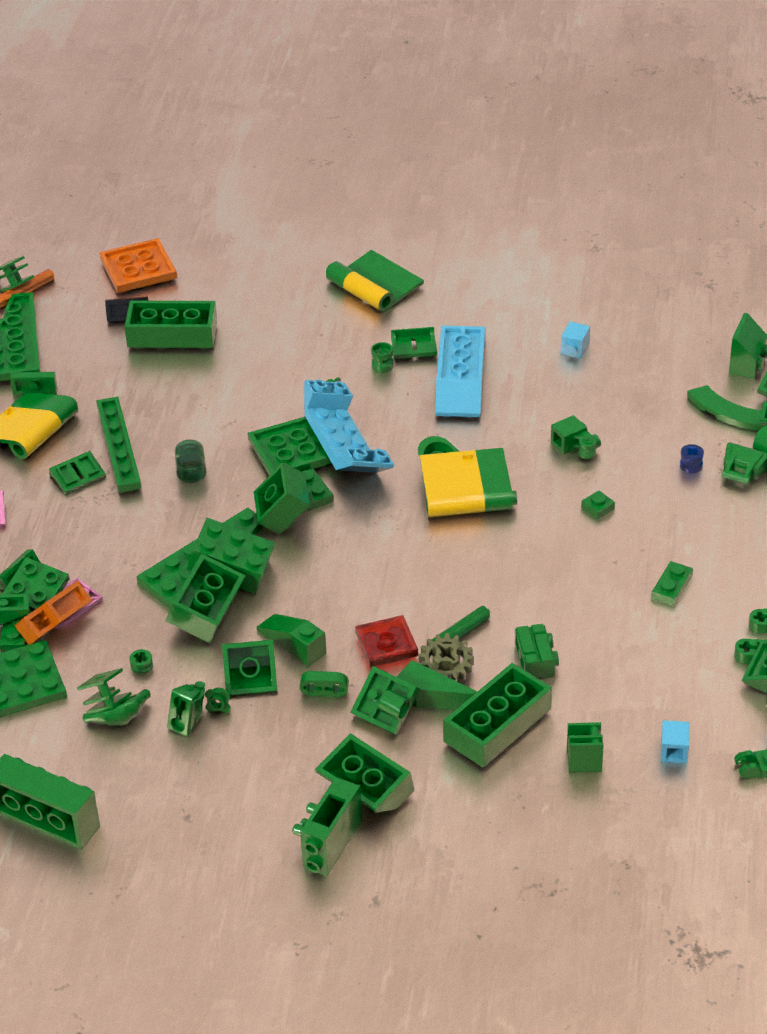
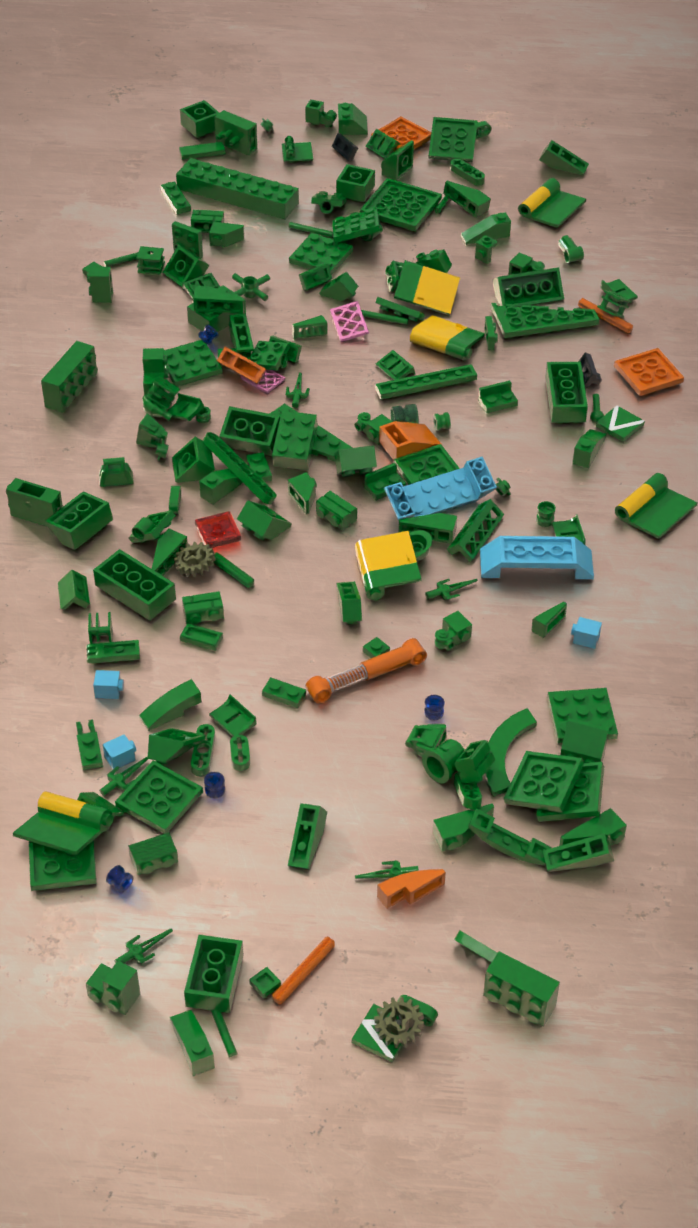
camera: 85 degrees right, 5 degrees up
none -> green panel [58,570,90,610]
none -> green hinge [86,640,140,664]
none -> green piece [99,457,133,487]
none -> green slope [139,679,202,731]
none -> green brick [142,348,169,397]
none -> green piece [167,393,205,421]
none -> green tile [180,623,223,651]
none -> green beam [203,432,277,505]
none -> green piece [209,694,257,737]
none -> green slope [237,500,292,540]
none -> green plate [246,452,272,482]
none -> green piece [285,372,310,408]
none -> green slope [288,472,317,514]
none -> orange piece [305,638,427,704]
none -> green brick [316,491,357,531]
none -> green slope [336,581,362,624]
none -> green brick [354,412,393,445]
none -> orange slope [379,421,442,460]
none -> green slope [398,513,457,544]
none -> green piece [425,579,478,600]
none -> green wheel [433,412,451,431]
none -> green fence [447,499,504,562]
none -> green bracket [478,380,518,414]
none -> green slope [531,601,567,638]
none -> green plate [547,688,618,743]
none -> green slope [572,429,607,469]
none -> green tile [596,406,645,442]

